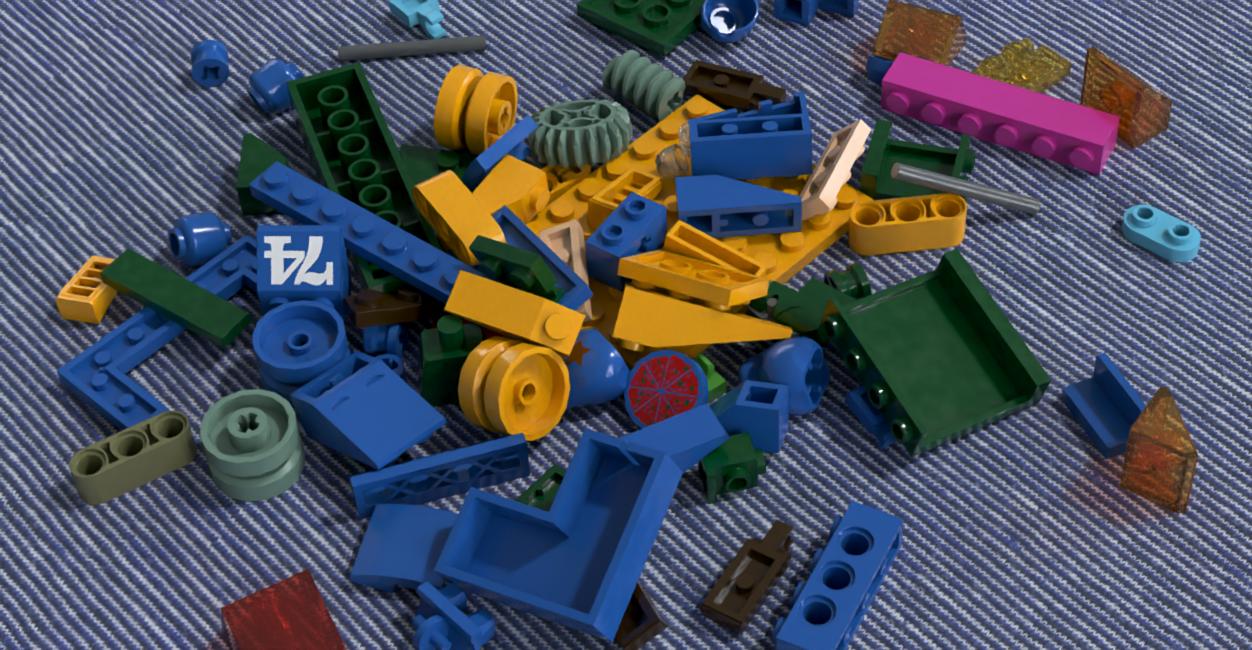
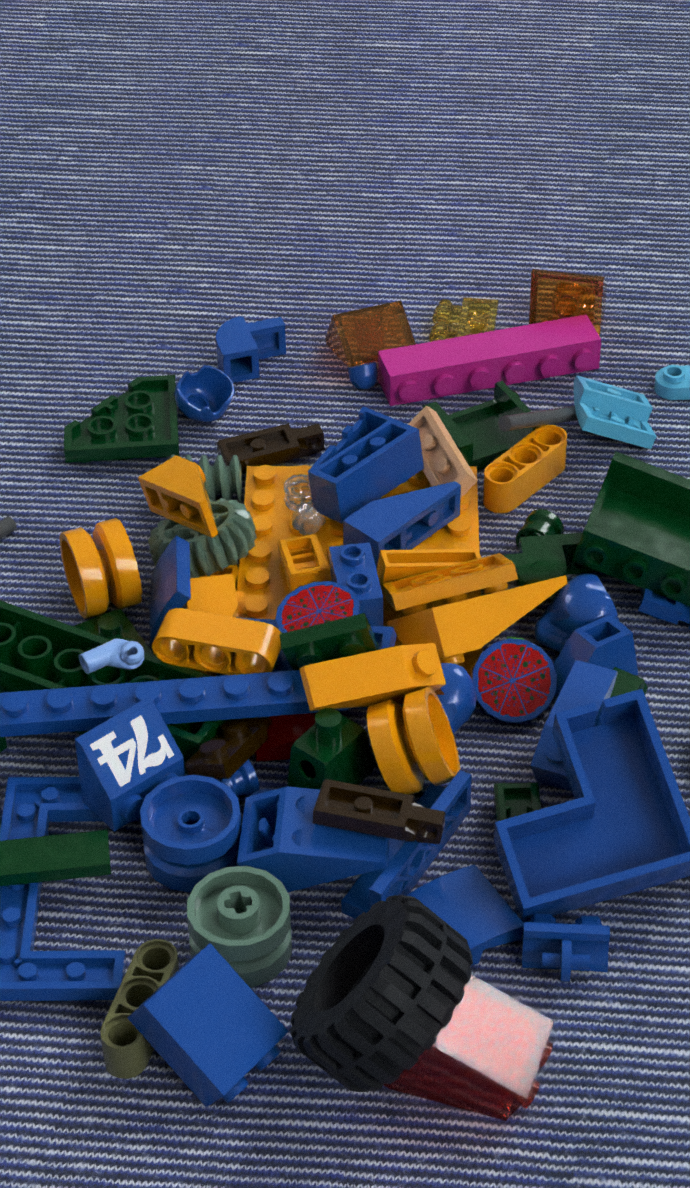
camera: 45 degrees left, 5 degrees down
none -> light blue arm [79,639,144,674]
none -> blue brick [127,943,289,1107]
none -> light orange slope [138,456,219,538]
none -> red tile [275,581,361,633]
none -> black tyre [290,895,473,1092]
none -> dark brown hinge [312,779,445,844]
none -> medium azure slope [573,375,657,449]

